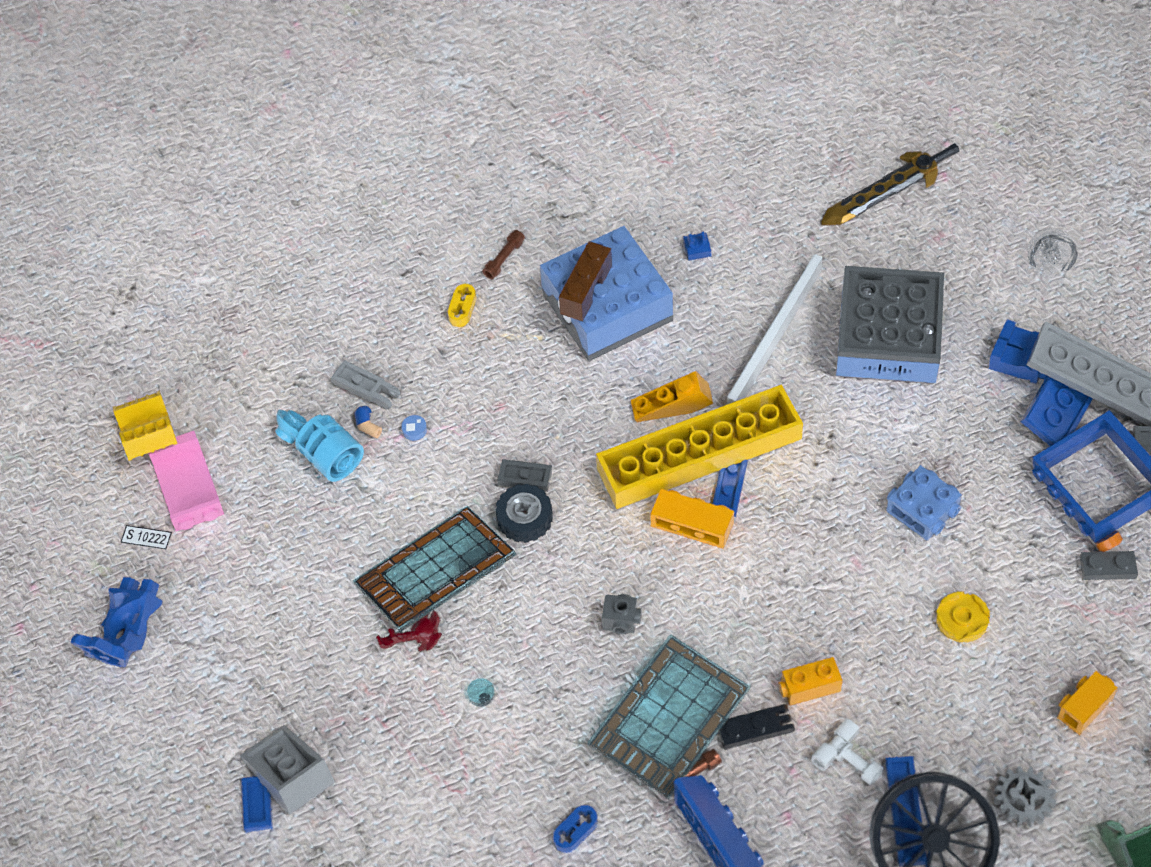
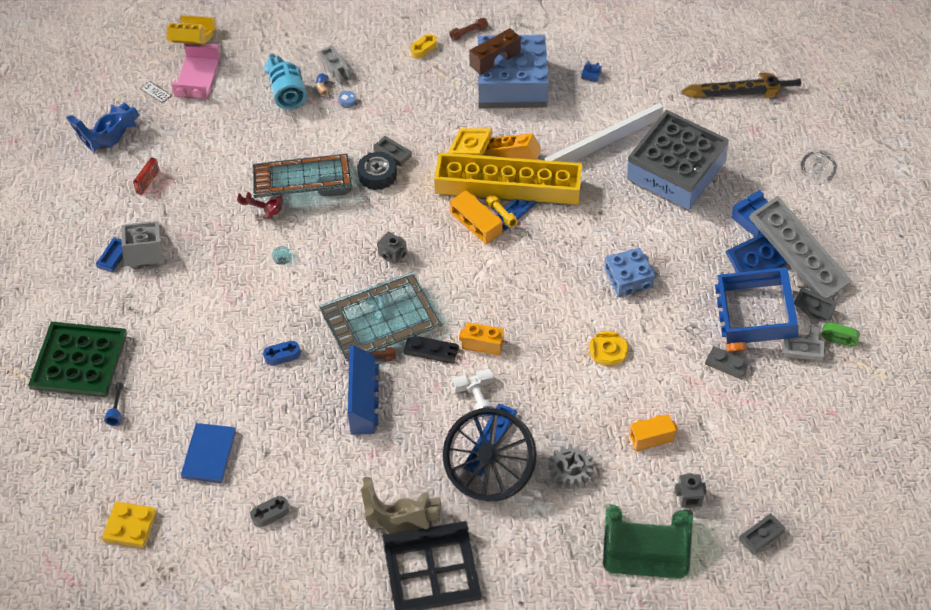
camera: 25 degrees right, 5 degrees down
none -> clear red tile [133,157,160,195]
none -> yellow plate [448,128,493,156]
none -> yellow bar [486,195,518,228]

